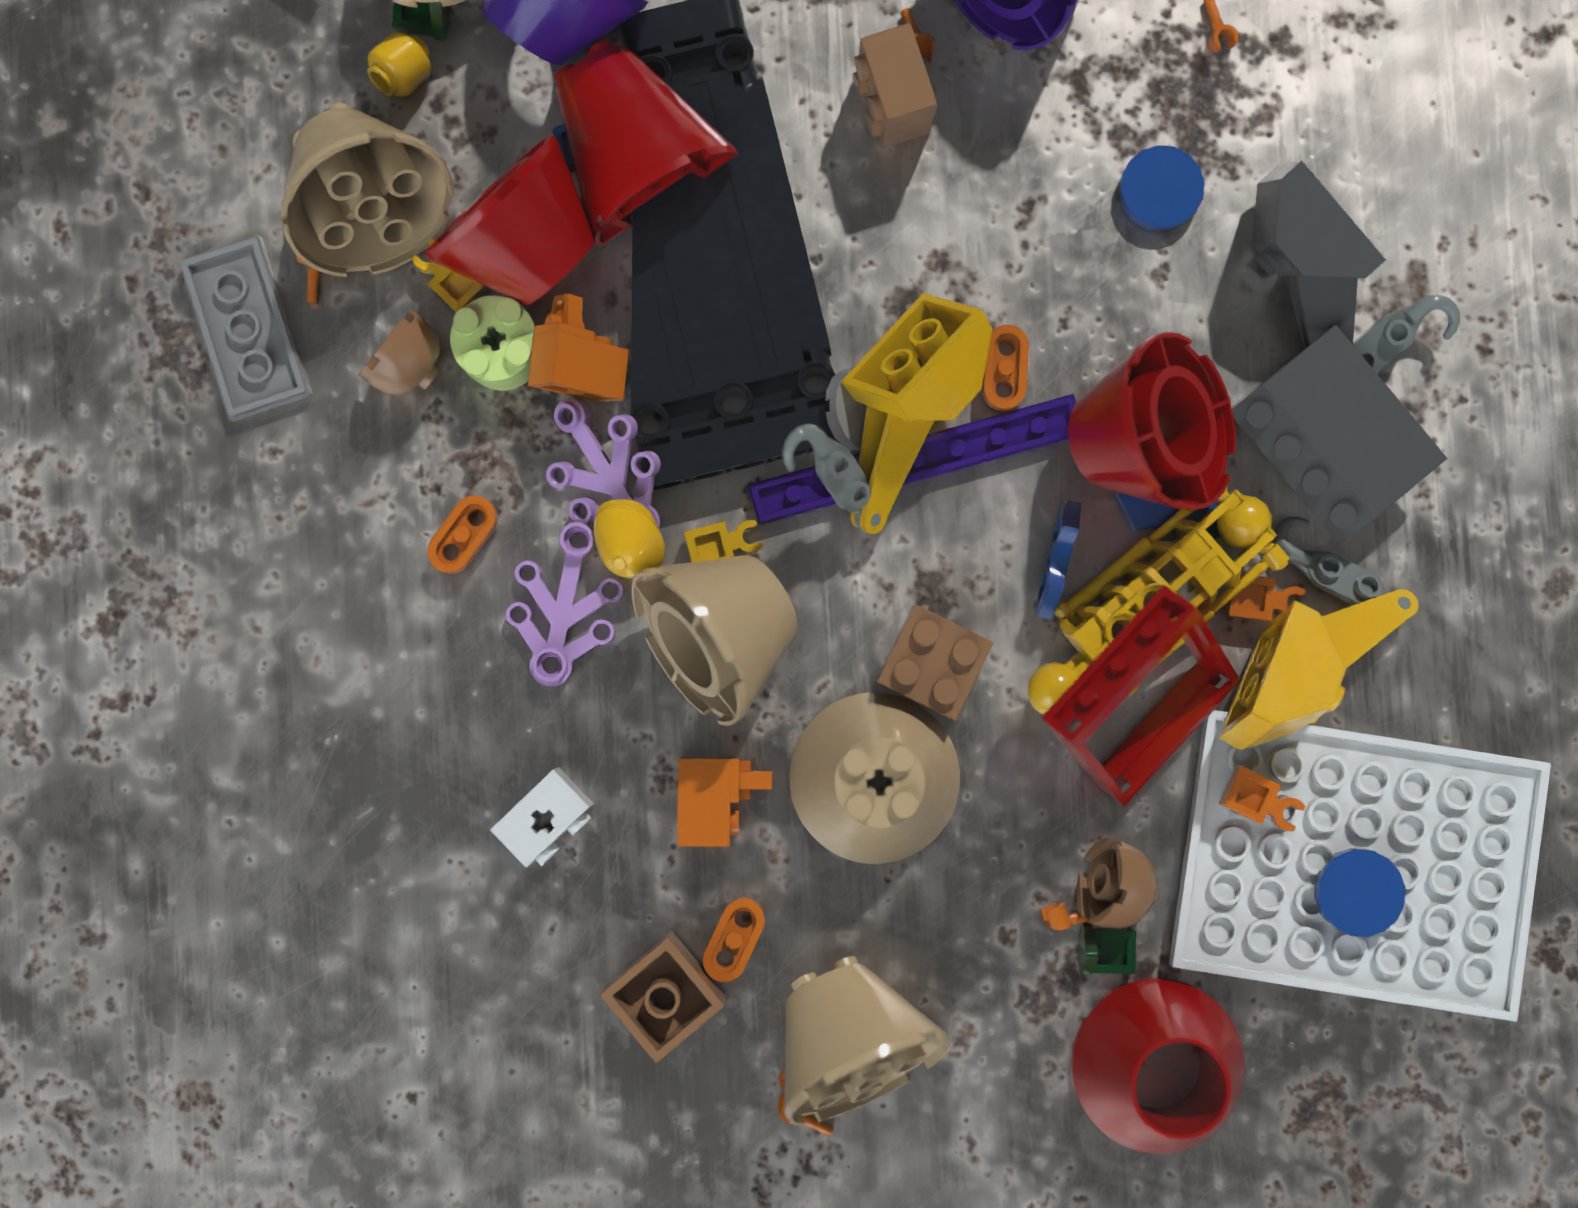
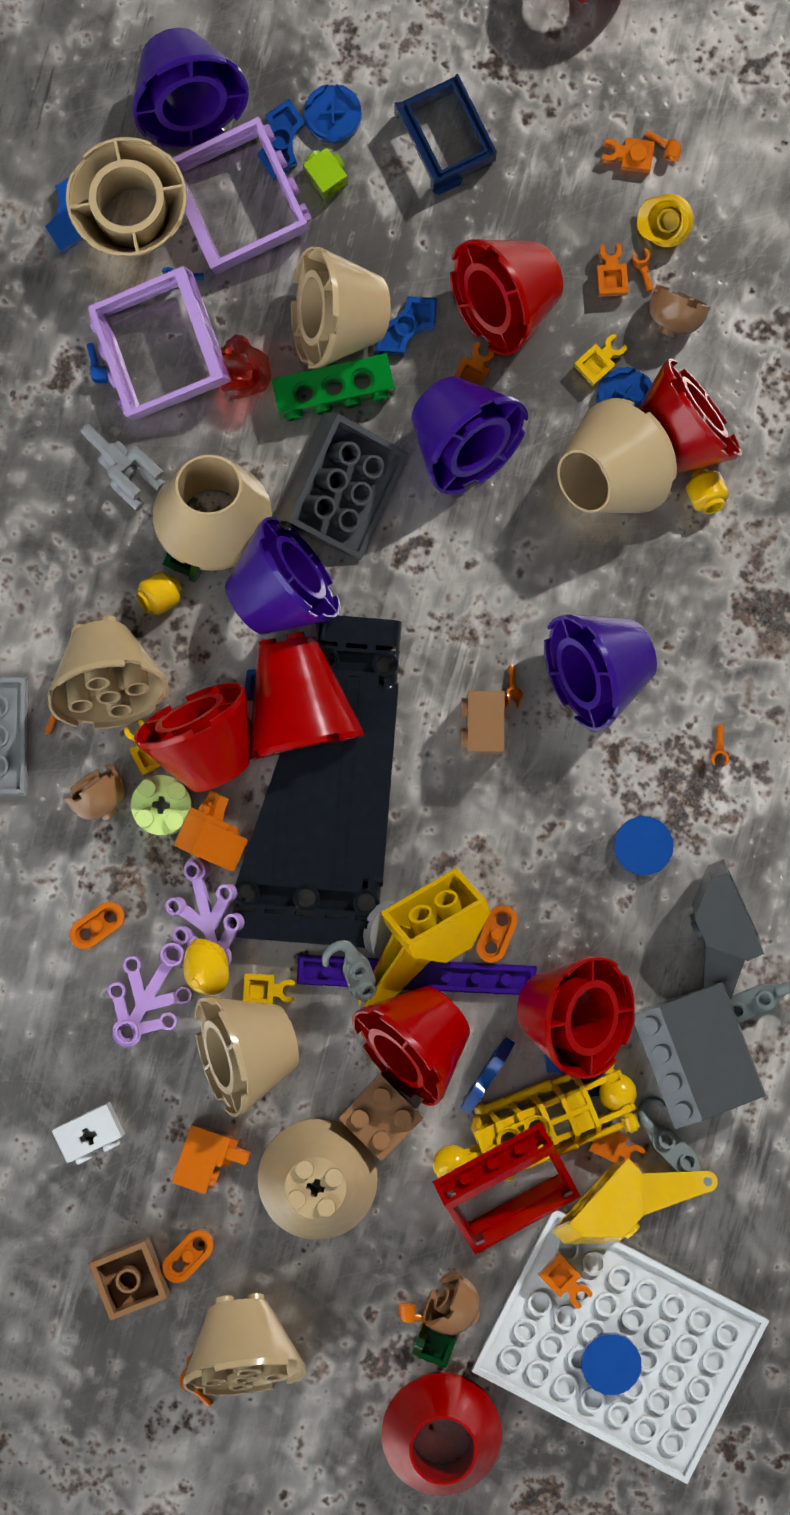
camera: 15 degrees right, 0 degrees up
none -> red cone [352,986,470,1106]

